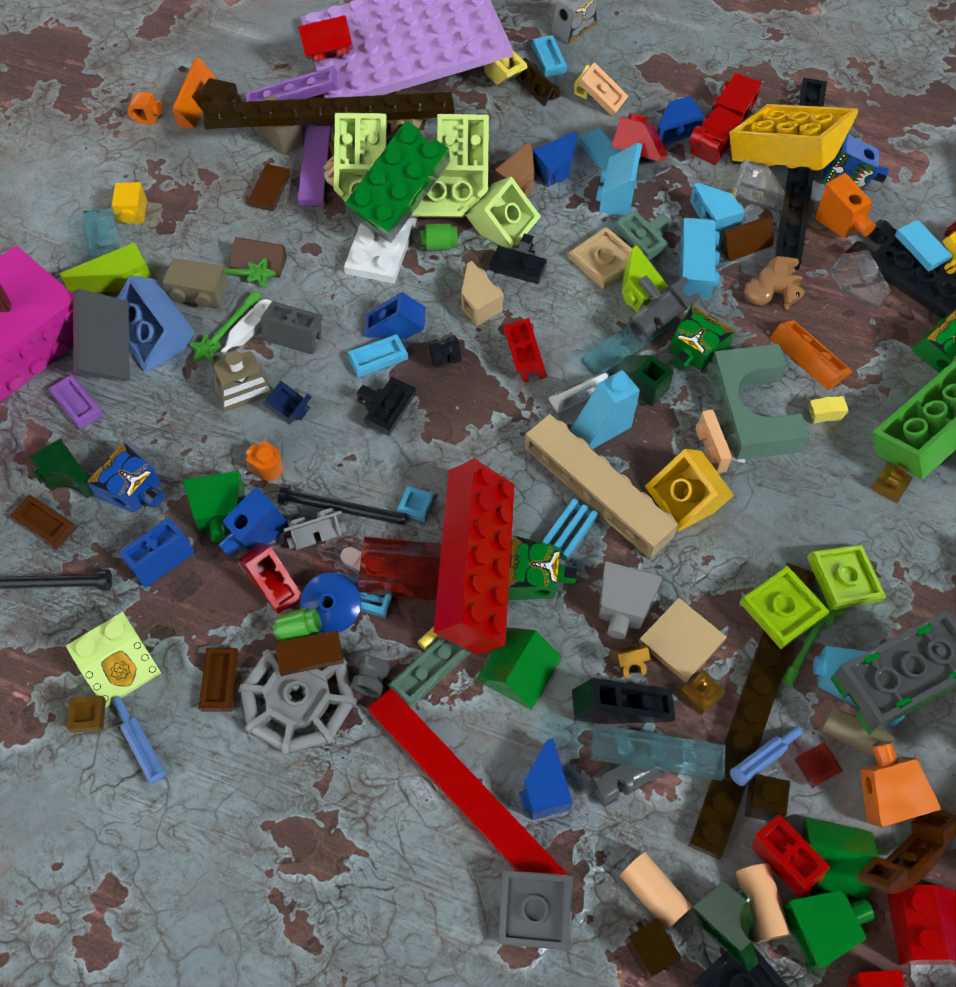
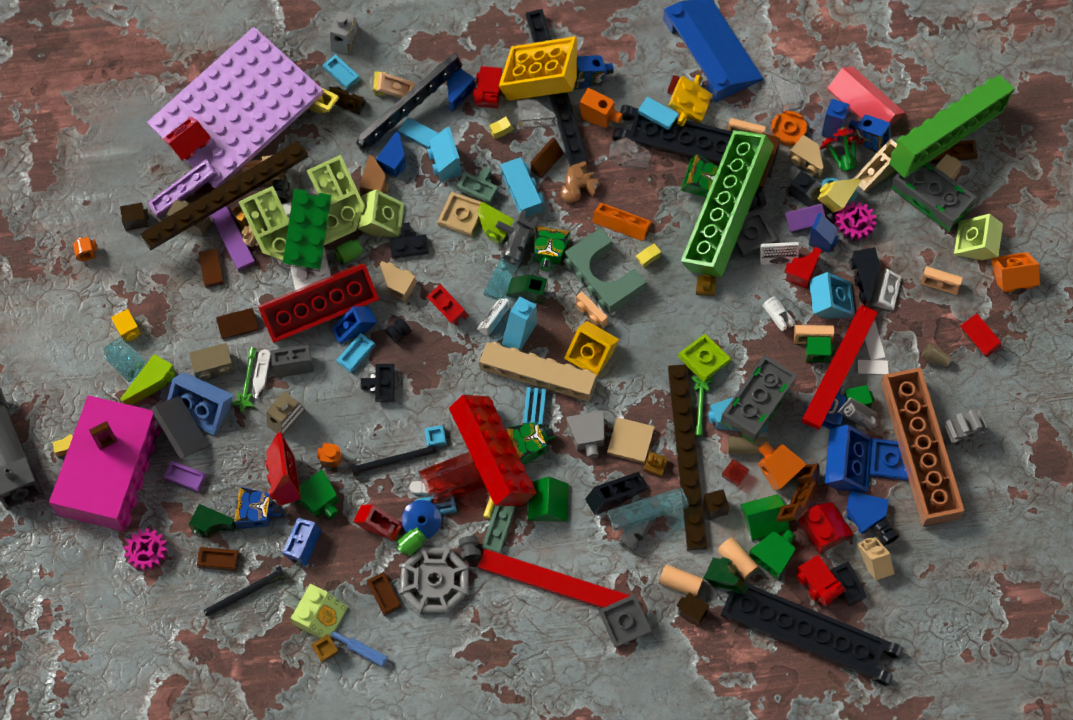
camera: 25 degrees left, 5 degrees up
orange slope [172,57,216,128] -> none
blue torso [218,486,289,557] -> none
bright green piece [225,258,276,288] -> none
dark blue bracket [263,381,312,425] -> none
reddish brown tile [275,630,344,676] -> none
light grey hinge [284,508,347,550] -> none
blue slope [519,738,573,820] -> none
pearl gold tile [610,642,651,679] -> none
red slope [611,113,668,162] -> none
medium azure slope [690,183,744,235] -> none
red brick [712,72,762,122] -> none
medium blue axle [730,726,803,786] -> none
lime tile [739,566,830,650] -> none
red hinge [752,814,830,899] -> none
none -> red brick [257,263,379,343]
none -> red slope [265,432,301,506]
none -> black hinge [356,53,463,150]
none -> light yellow piece [489,117,514,139]

